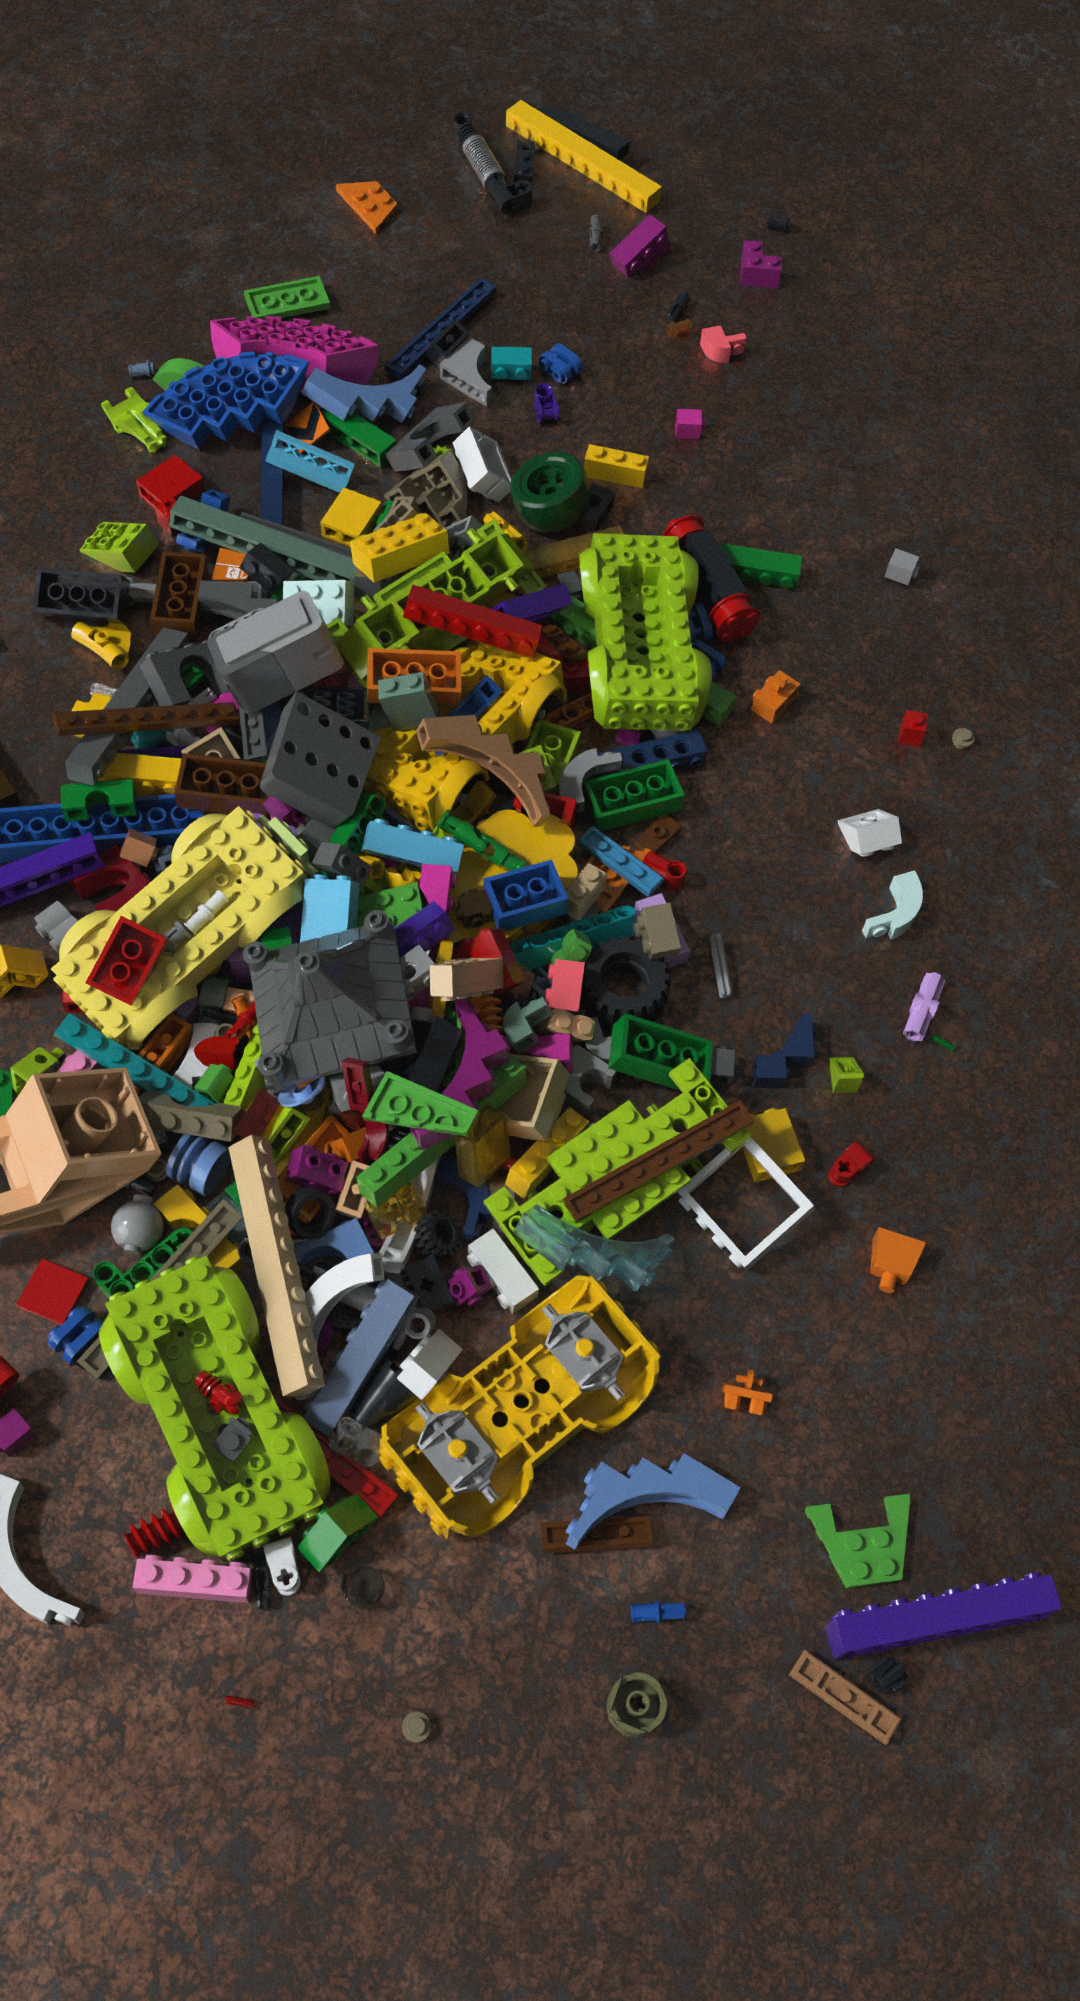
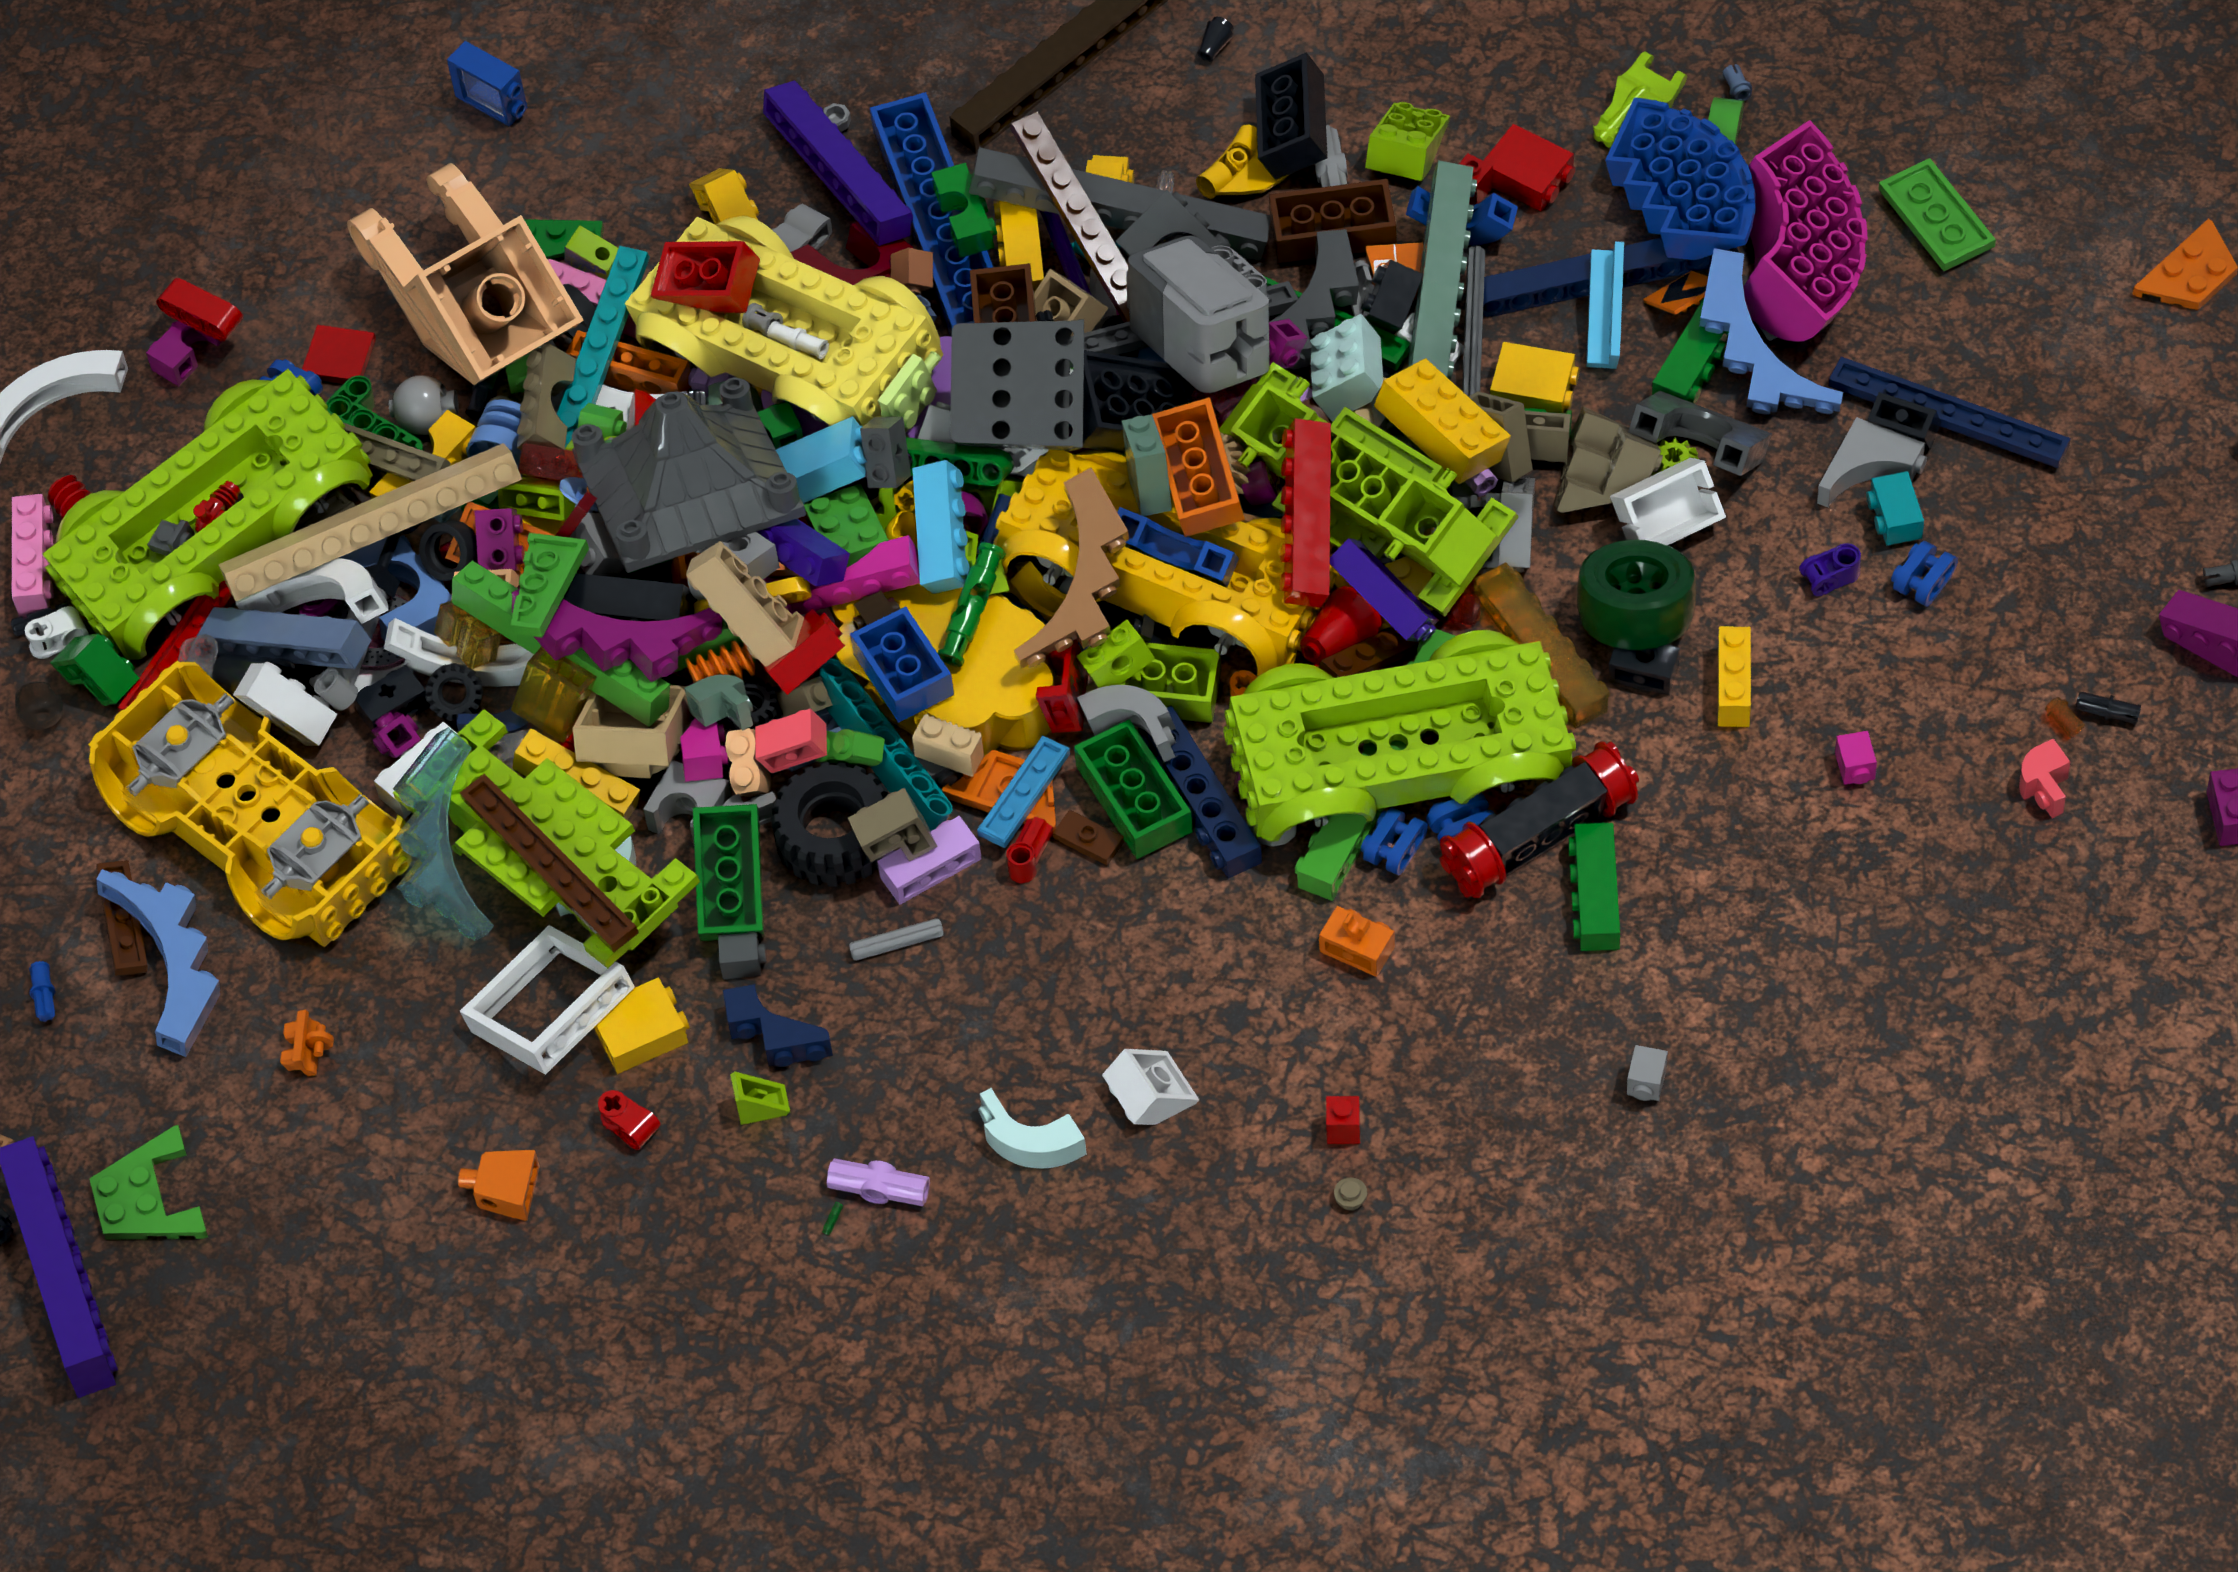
camera: 90 degrees right, 5 degrees down
yellow piece [483,511,528,552] -> none

